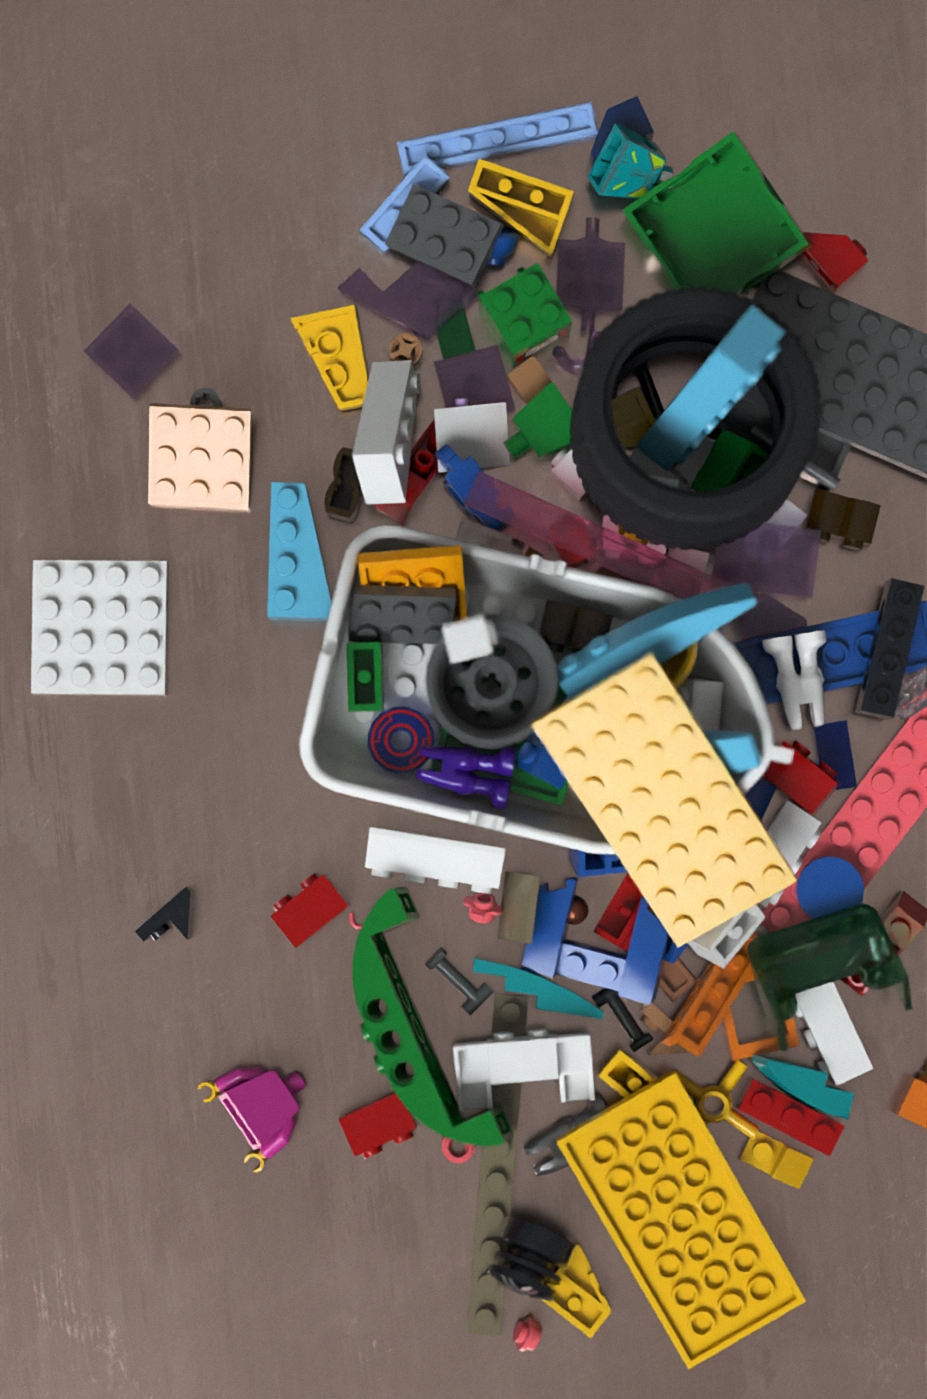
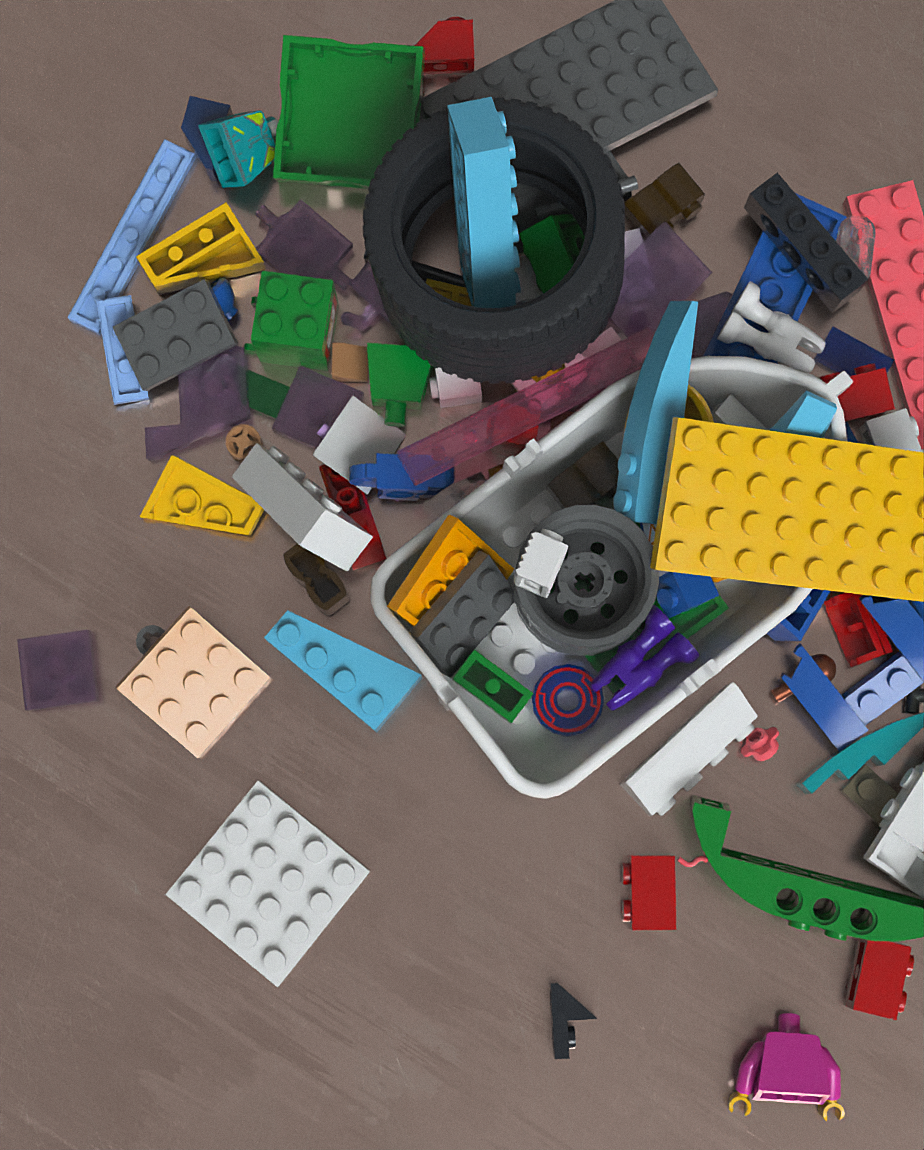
camera: 55 degrees left, 5 degrees down
dark grey piece [425,947,494,1016] -> none
dark tan slope [497,871,540,944] -> none

